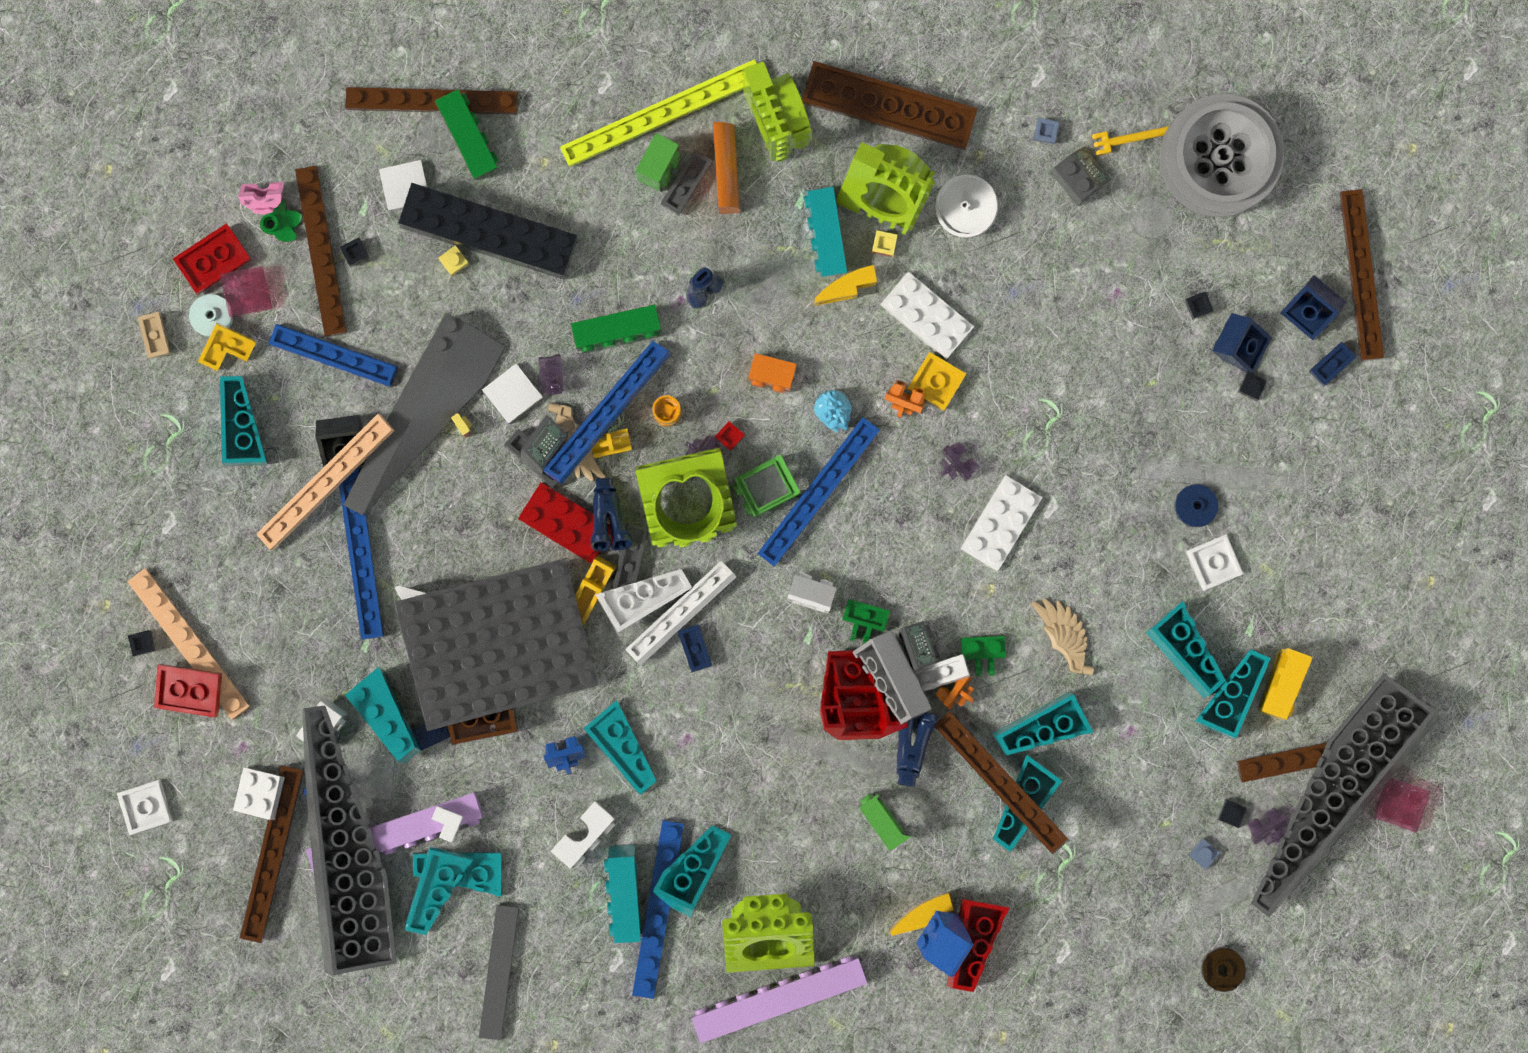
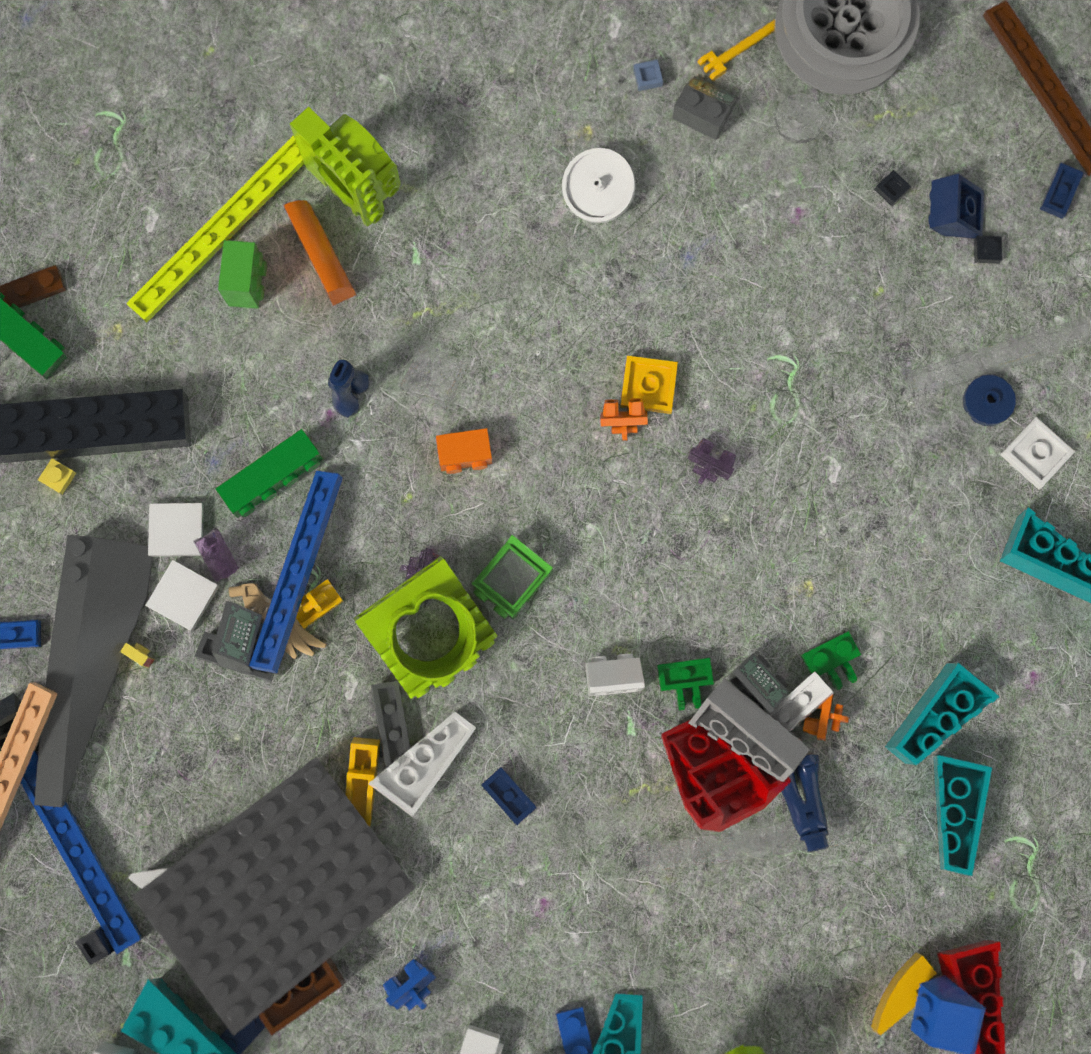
camera: 20 degrees left, 5 degrees down
red plate [518,482,611,565] -> none
teal wing [584,700,657,795] -> none
dark blue piece [590,478,633,551] -> none
white plate [625,561,736,666] -> none
light orange wheel [652,395,681,427] -> none
dark grey plate [660,150,713,216] -> none
red plate [714,421,745,452] -> none
blue plate [757,417,880,567] -> none
reddish brown plate [802,61,978,150] -> none
teal wedge [803,186,847,277] -> none
yellow slope [814,265,877,306] -> none
medium azure hair [814,390,852,433] -> none
lime hose [836,142,936,235] -> none
bright green window [858,793,911,851] -> none
light yellow plate [872,230,897,257] -> none
white plate [880,272,974,360] -> none
reddish brown plate [935,711,1069,855] -> none
white plate [960,475,1042,571] -> none
tan animal [1031,598,1094,675] -> none
dark blue slope [1280,275,1347,340] -> none
none -> black plate [75,927,114,965]
none -> white tile [148,503,204,557]

